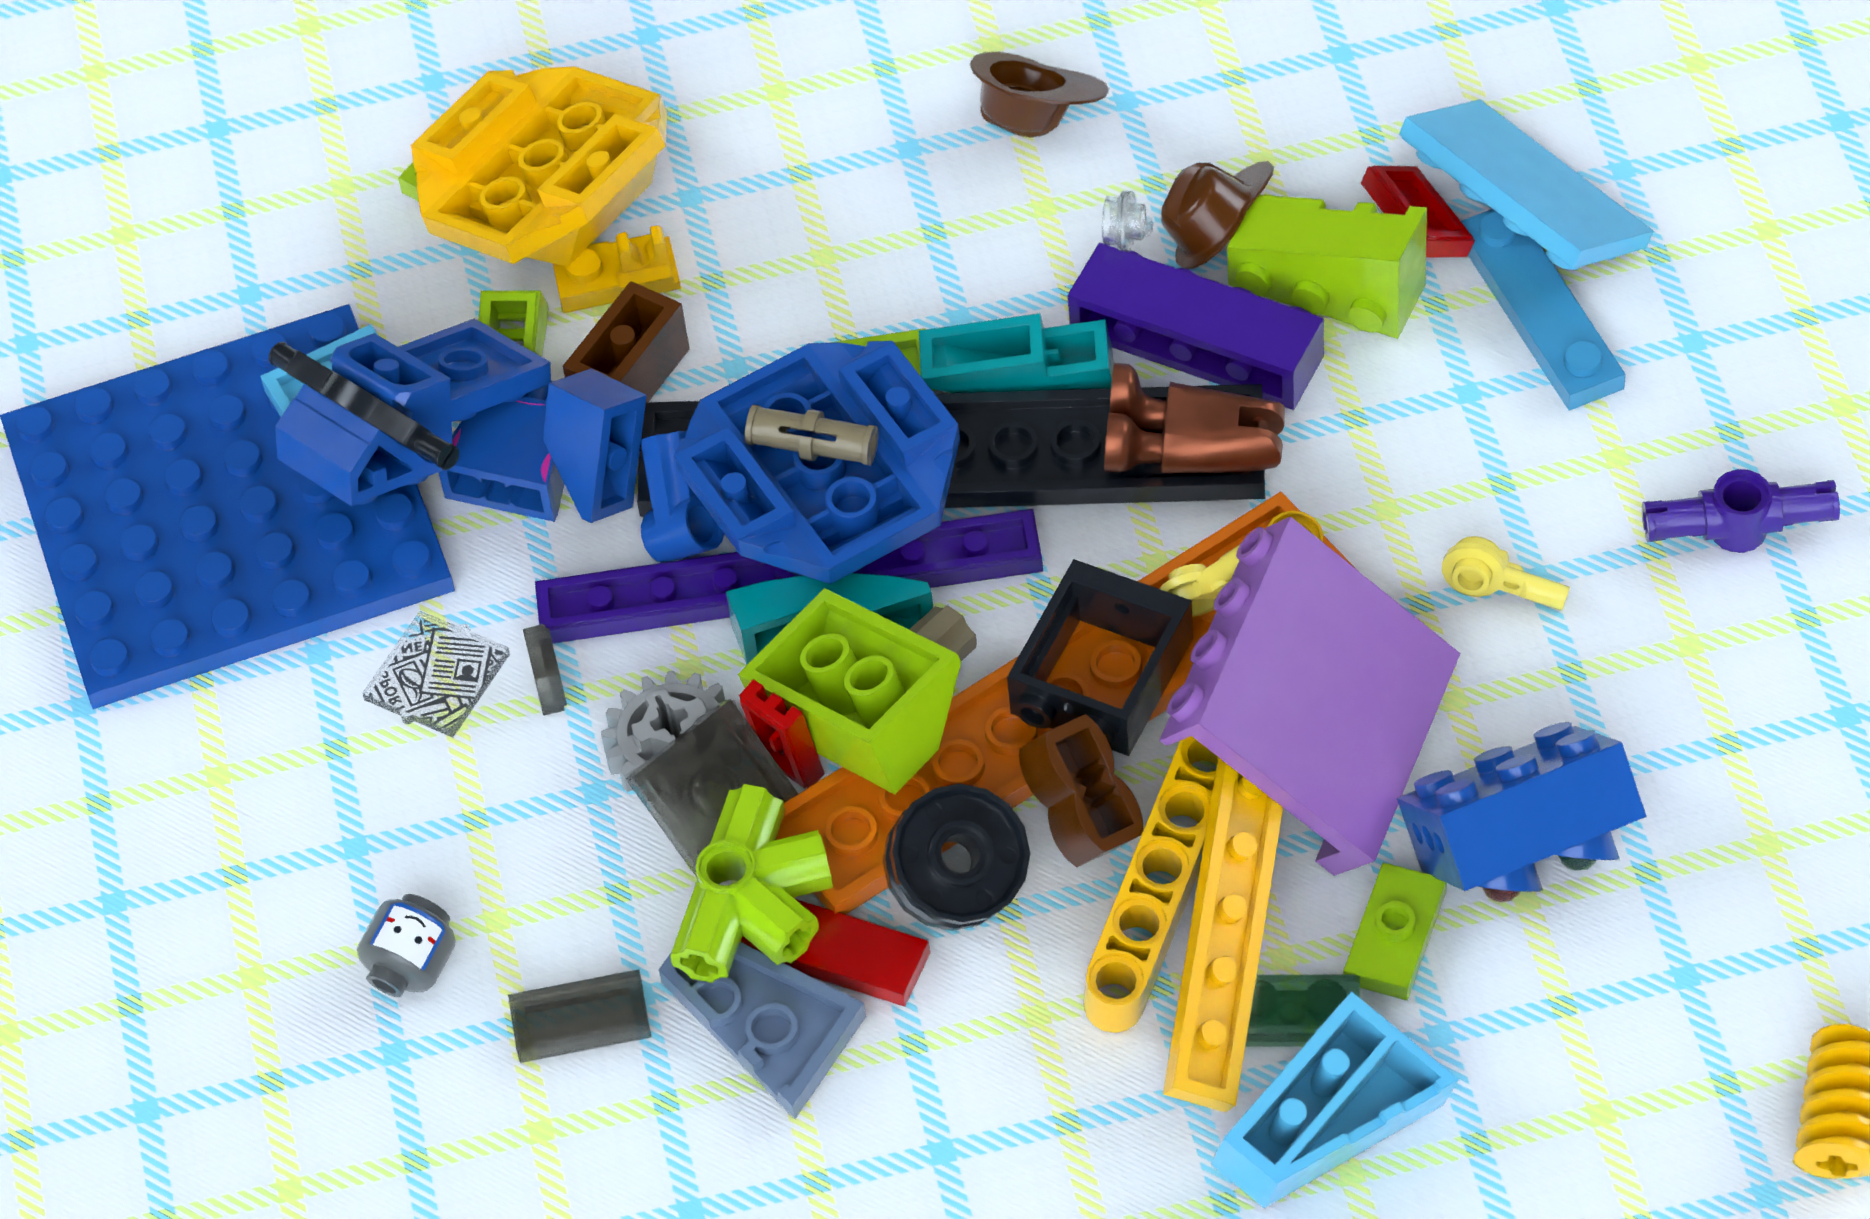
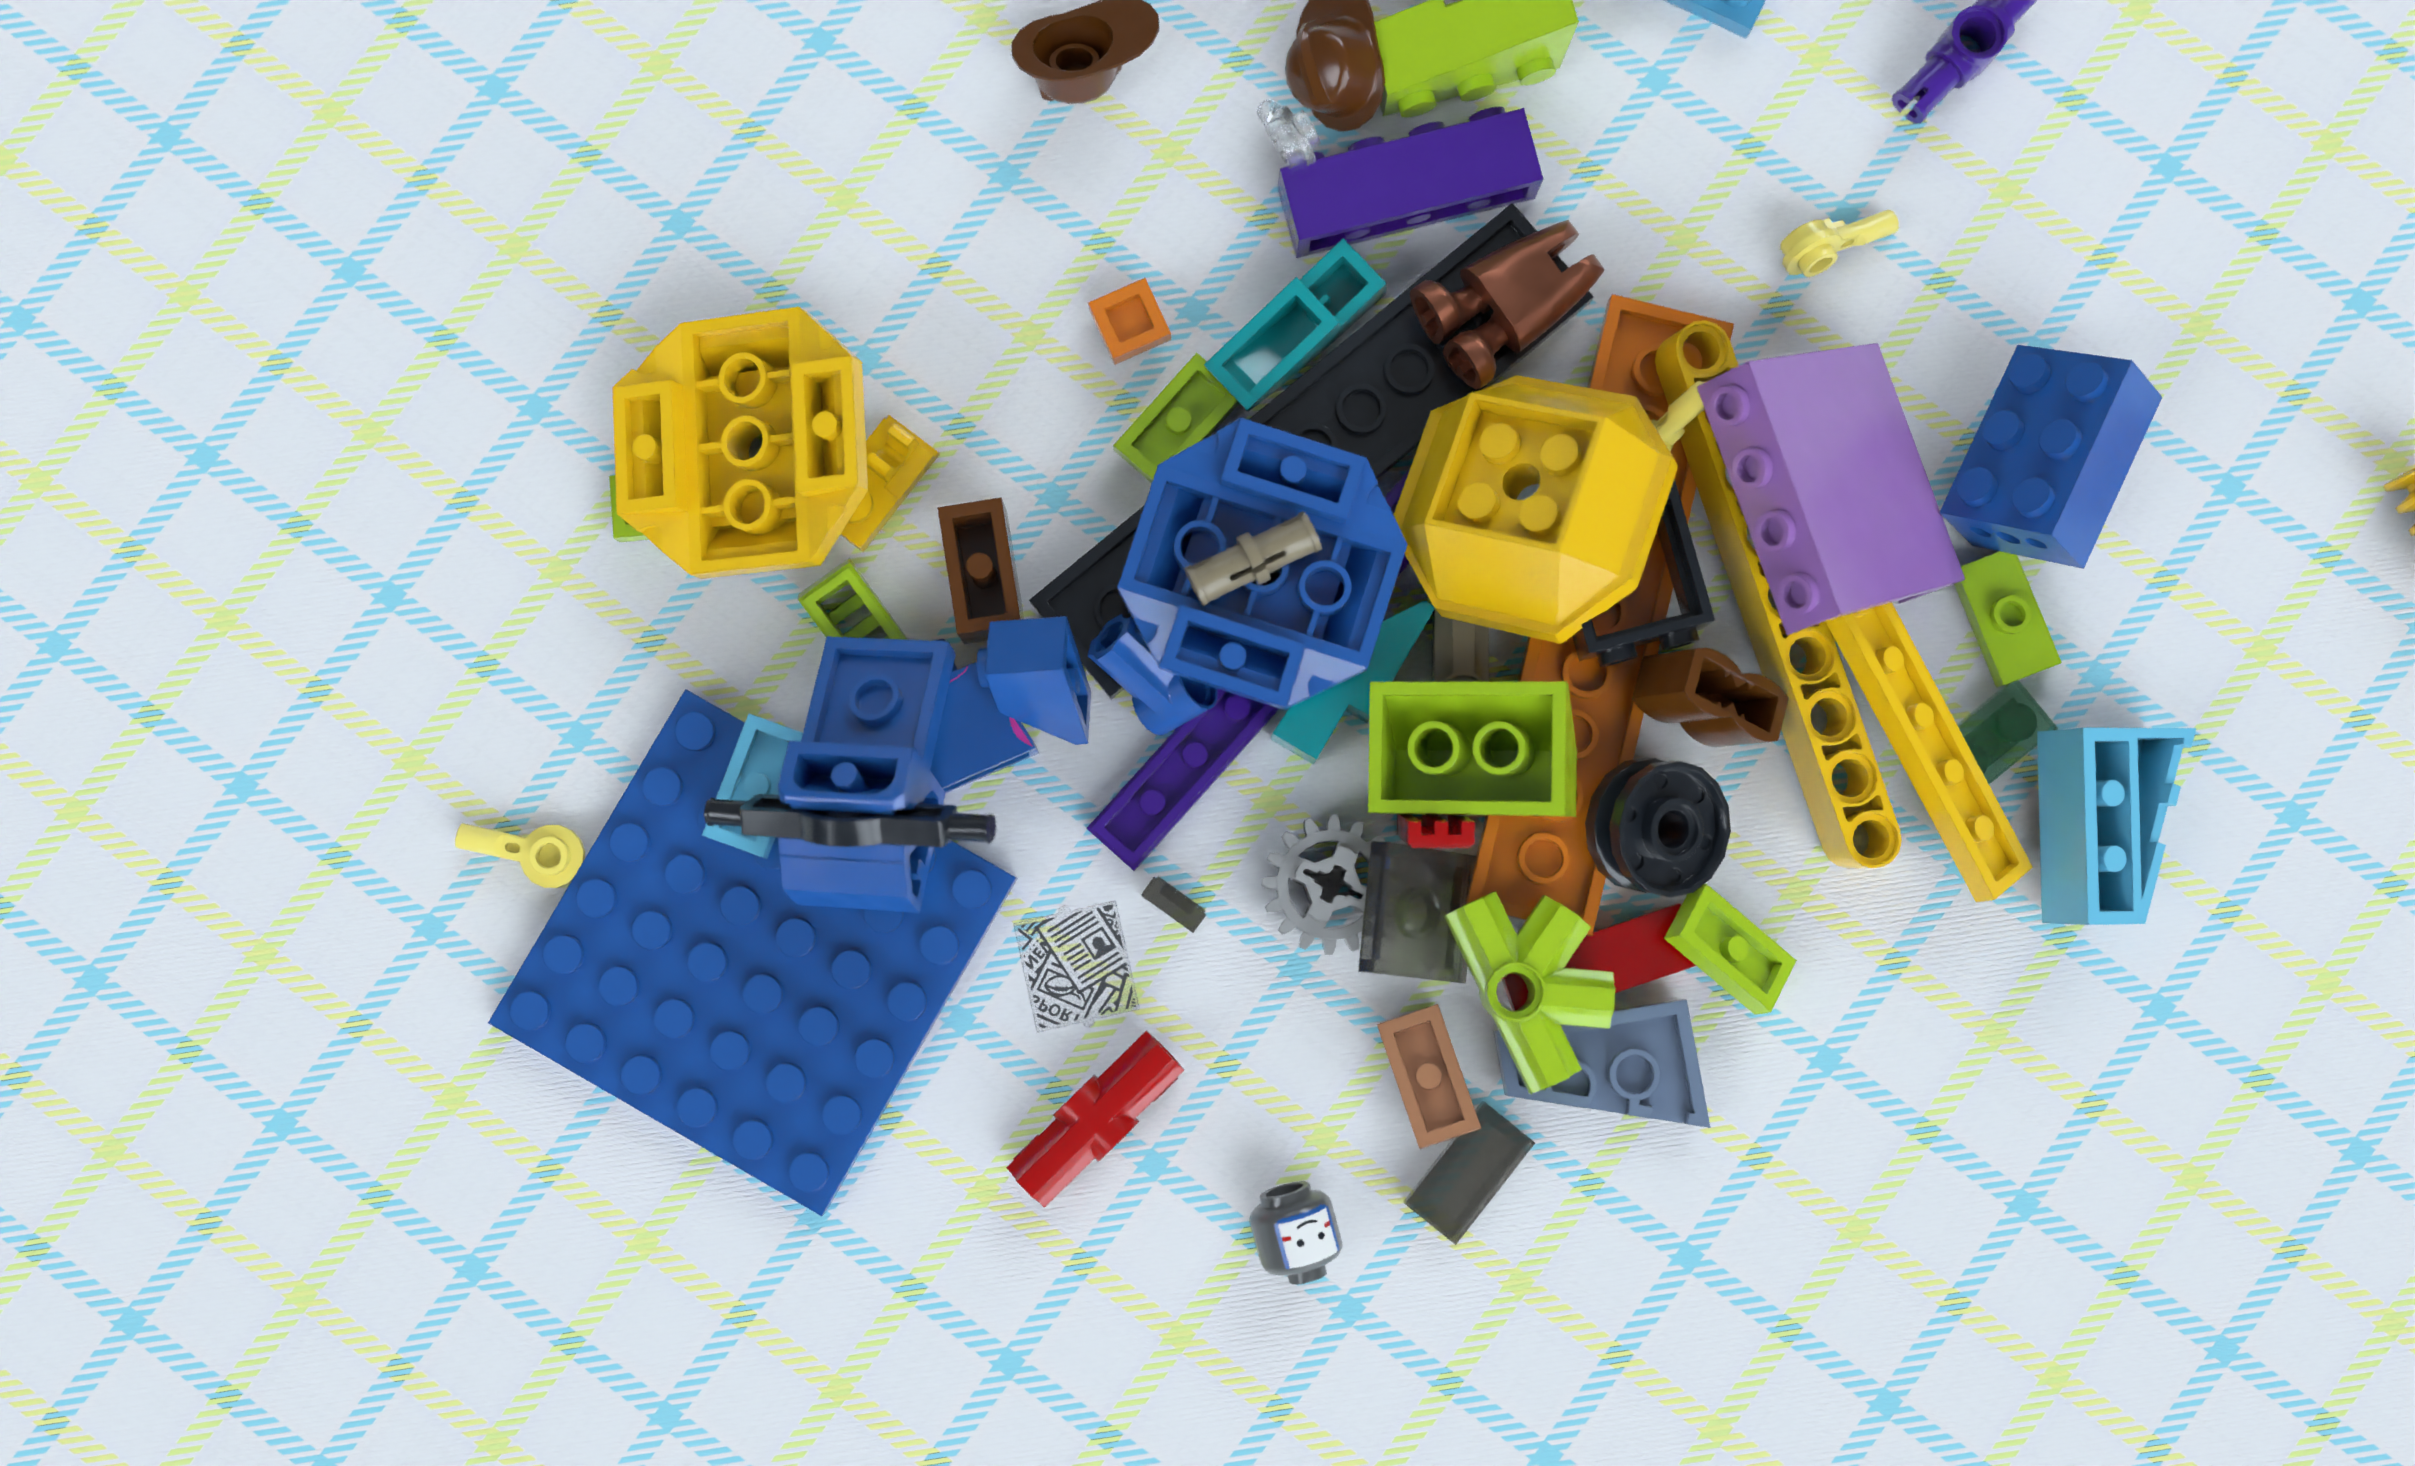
camera: 50 degrees left, 30 degrees up
none -> light yellow plate [455,823,585,888]
none -> red piece [1006,1030,1185,1208]
none -> orange plate [1088,278,1171,365]
none -> nougat plate [1377,1004,1481,1149]
none -> yellow piece [1394,375,1678,644]
none -> lime plate [1664,884,1797,1015]

